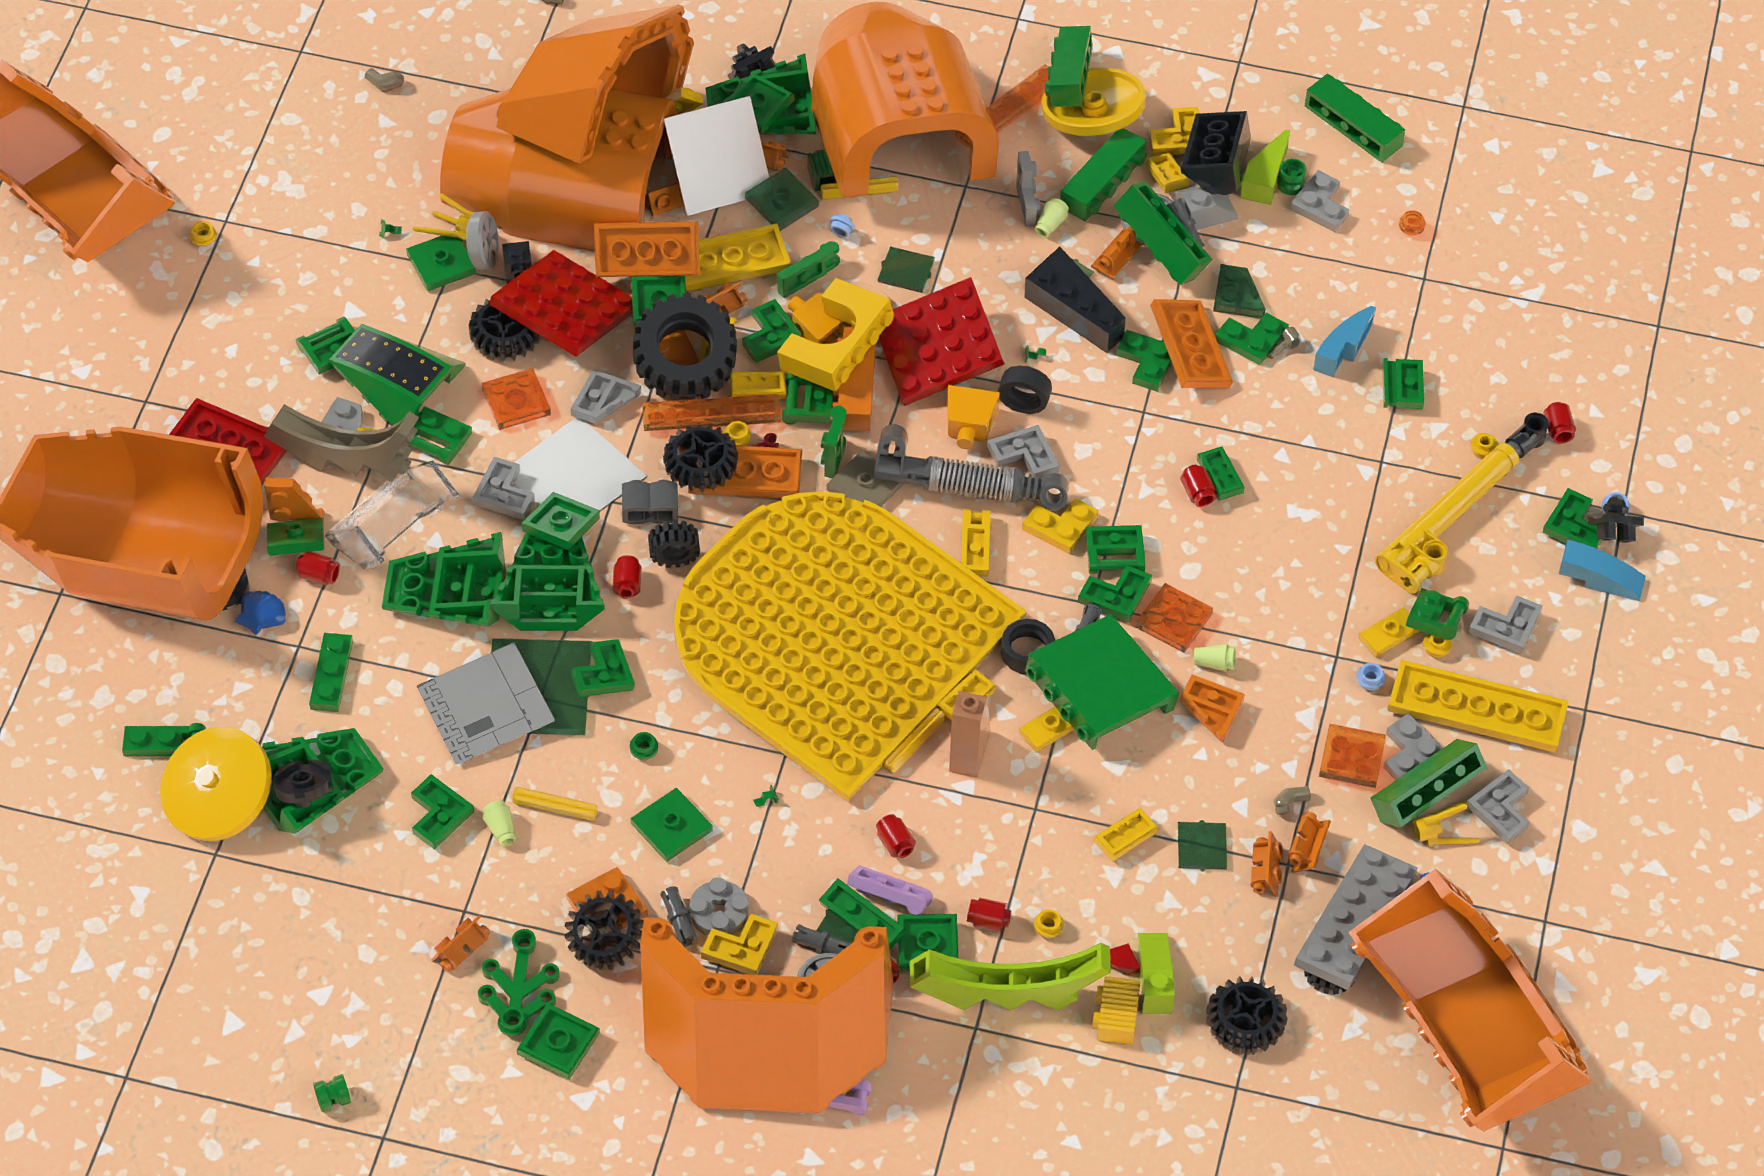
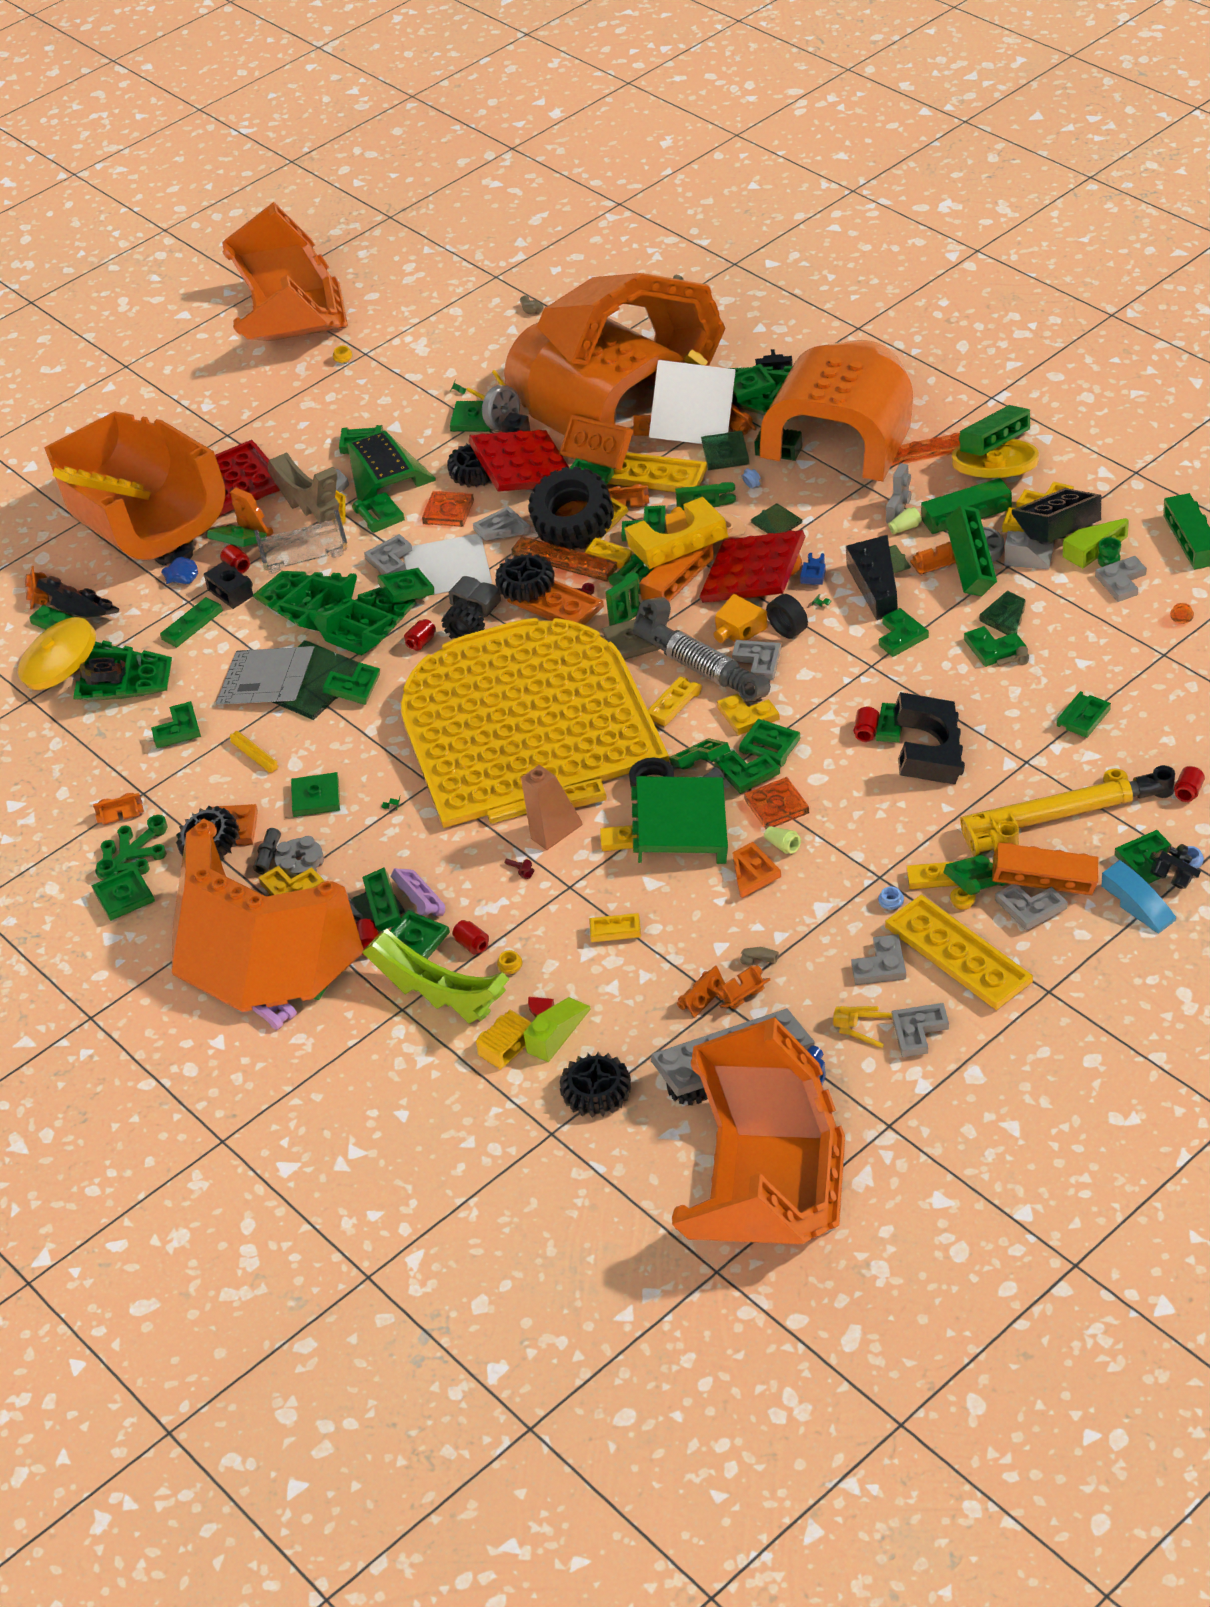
camera: 40 degrees right, 10 degrees down
yellowish green cone [482,800,516,846] -> none
green plate [629,732,659,760] -> none
yellow plate [724,421,751,446] -> none
yellow axle [821,176,899,200] -> none
red brick [876,814,916,858] -> none
orange plate [1150,299,1233,389] -> none
dark grey pin [1167,198,1205,247] -> none
clear green piece [1177,820,1227,872] -> none
dark azure slope [1313,306,1376,377] -> none
clear orange plate [1319,723,1386,788] -> none
green brick [1370,739,1487,828] -> none
none -> orange hinge [25,566,49,609]
none -> black slope [36,576,119,617]
none -> yellow plate [52,466,151,500]
none -> black brick [204,562,253,609]
none -> dark red hand [504,859,535,879]
none -> green plate [669,738,731,769]
none -> blue plate [800,553,826,585]
none -> black arch [893,692,965,784]
none -> orange brick [992,842,1098,896]

